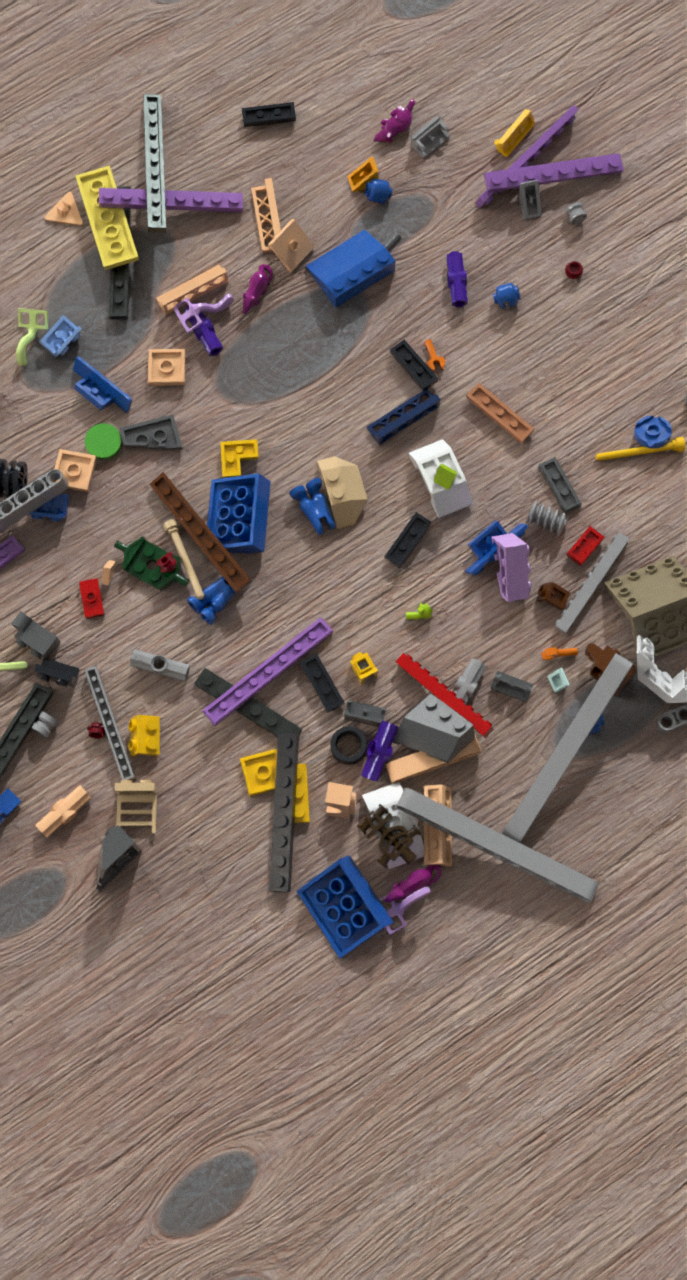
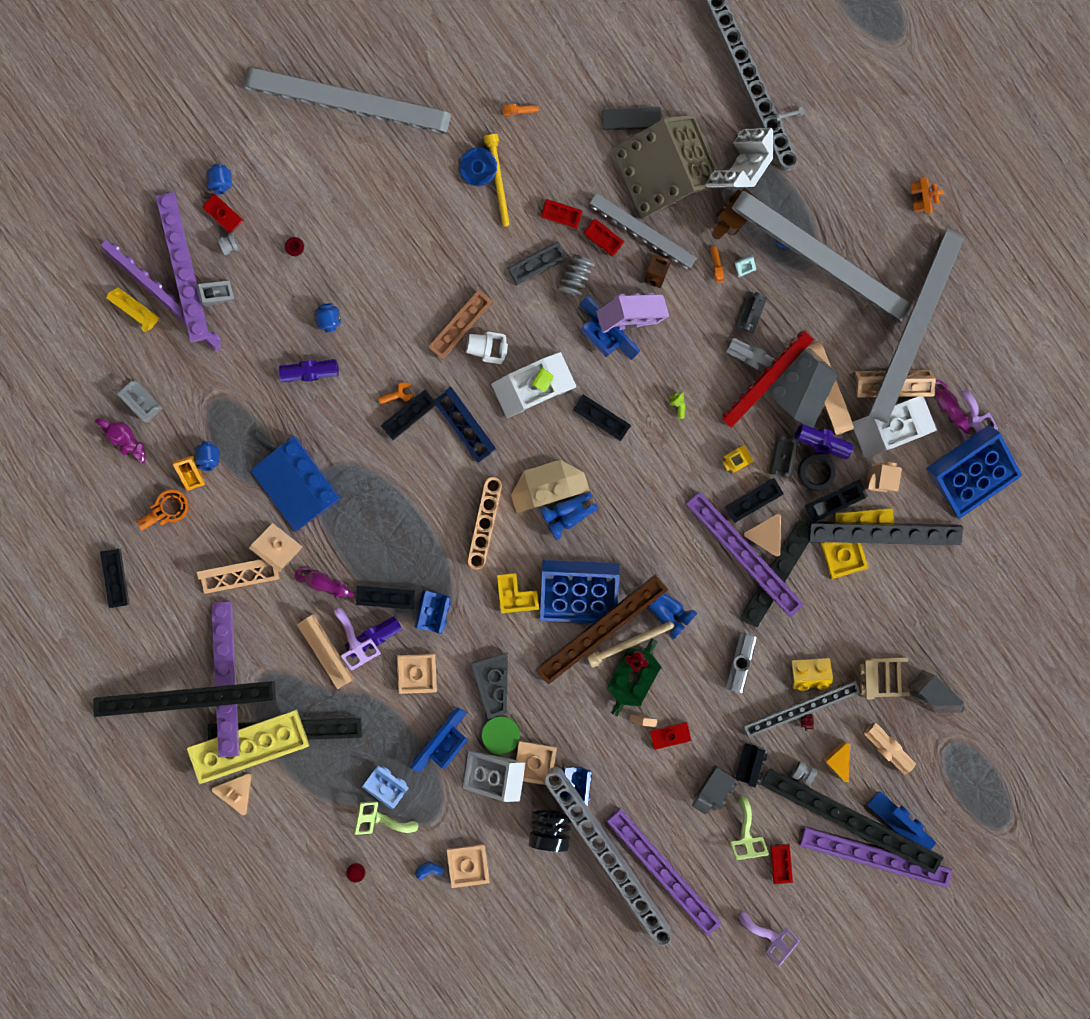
camera: 90 degrees left, 15 degrees up
dark brown piece [357,804,421,868] -> none
none -> orange pin [136,490,189,531]
none -> red plate [202,193,244,233]
none -> blue head [206,164,232,194]
none -> black plate [356,586,415,610]
none -> blue bracket [414,590,451,634]
none -> white slope [463,751,526,802]
none -> white piece [466,332,508,364]
none -> light nougat beam [468,477,502,570]
none -> red plate [540,199,583,230]
none -> light nougat piece [744,514,781,556]
none -> black slope [805,479,868,521]
none -> light orange slope [823,741,850,782]
none -> orange hips [911,177,944,214]

